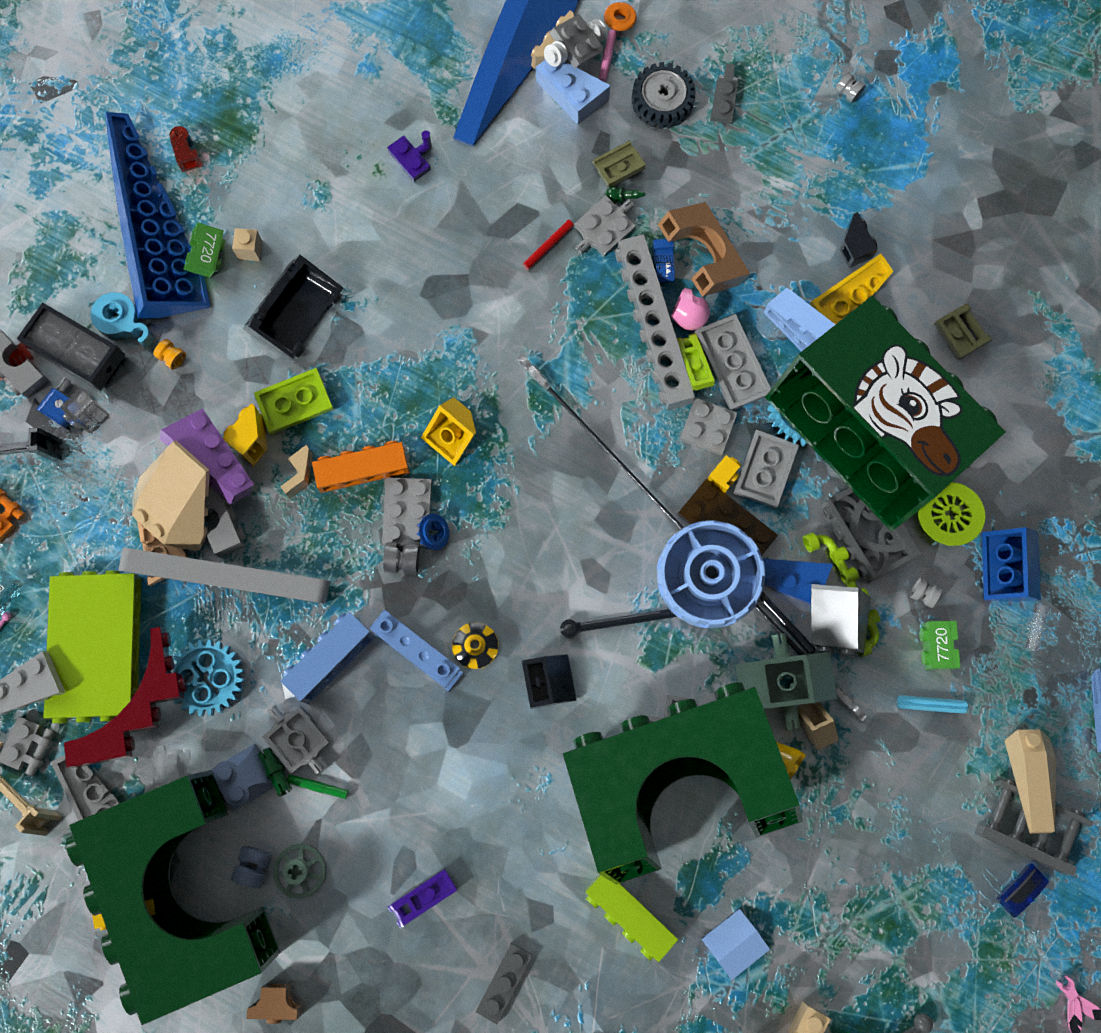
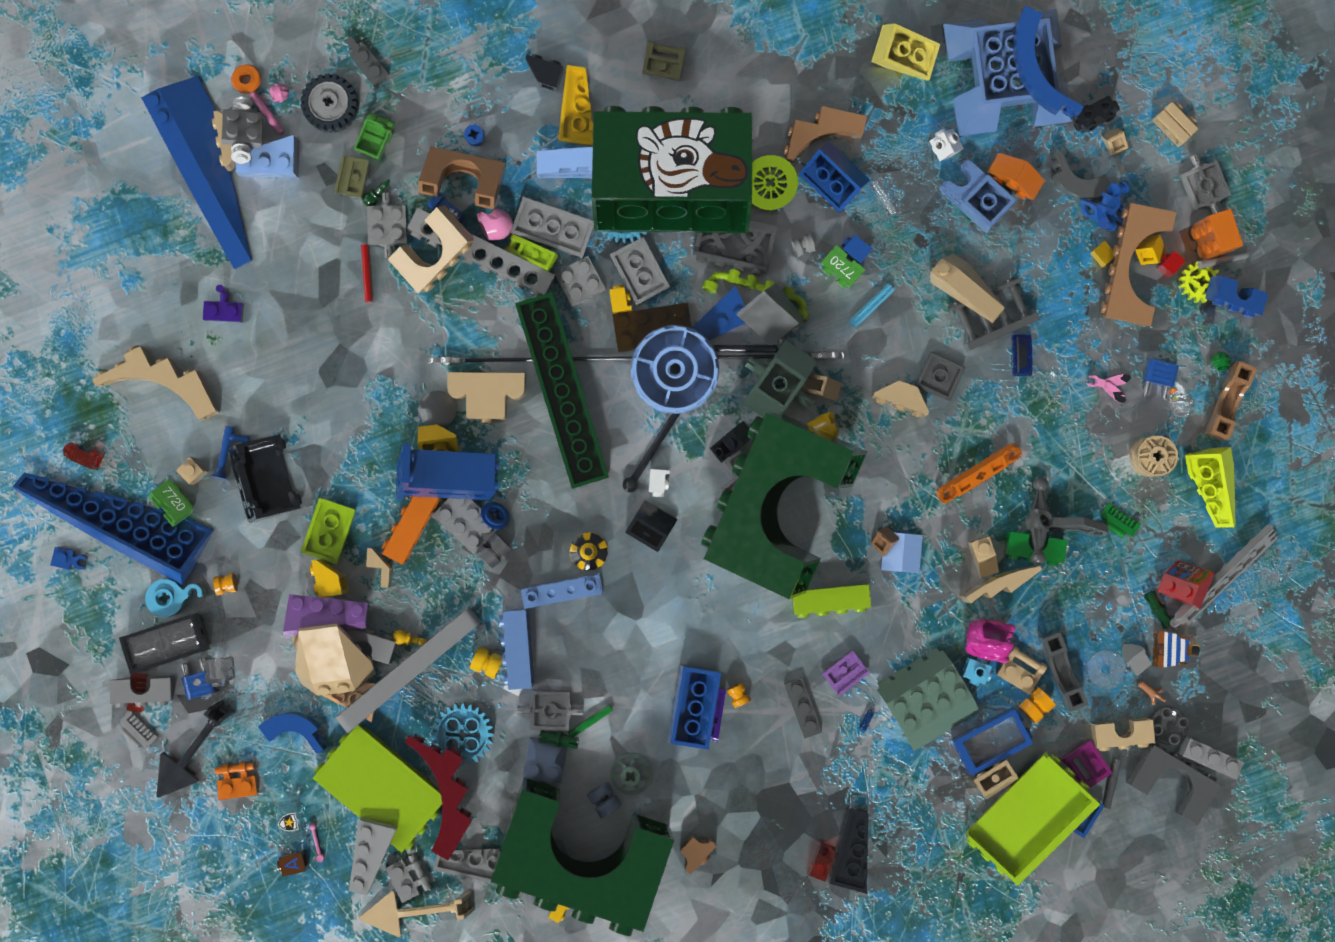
camera: 45 degrees left, 10 degrees up
none -> blue plate [50,547,88,570]
none -> tan arch [92,345,220,421]
none -> blue piece [209,426,250,480]
none -> blue arch [258,712,327,754]
none -> bright pink plate [270,84,289,103]
none -> bright green piece [354,113,395,161]
none -> tan arch [388,205,475,293]
none -> yellow bar [392,629,427,646]
none -> blue brick [395,444,499,500]
none -> dark grey dish [419,390,457,428]
none -> tan brick [447,372,526,424]
none -> blue wheel [464,124,485,147]
none -> yellow wheel [470,646,503,679]
none -> dark green brick [515,292,609,489]
none -> white brick [649,469,670,497]
none -> blue slope [667,664,721,750]
none -> black slope [710,421,751,463]
none -> light orange wheel [726,682,751,708]
none -> medium nougat arch [784,106,867,162]
none -> medium lavender plate [822,650,870,696]
none -> blue brick [841,235,873,264]
none -> tan slope [871,381,929,418]
none -> medium nougat slope [871,527,899,556]
none -> dark grey plate [914,351,965,402]
none -> orange piece [936,443,1022,504]

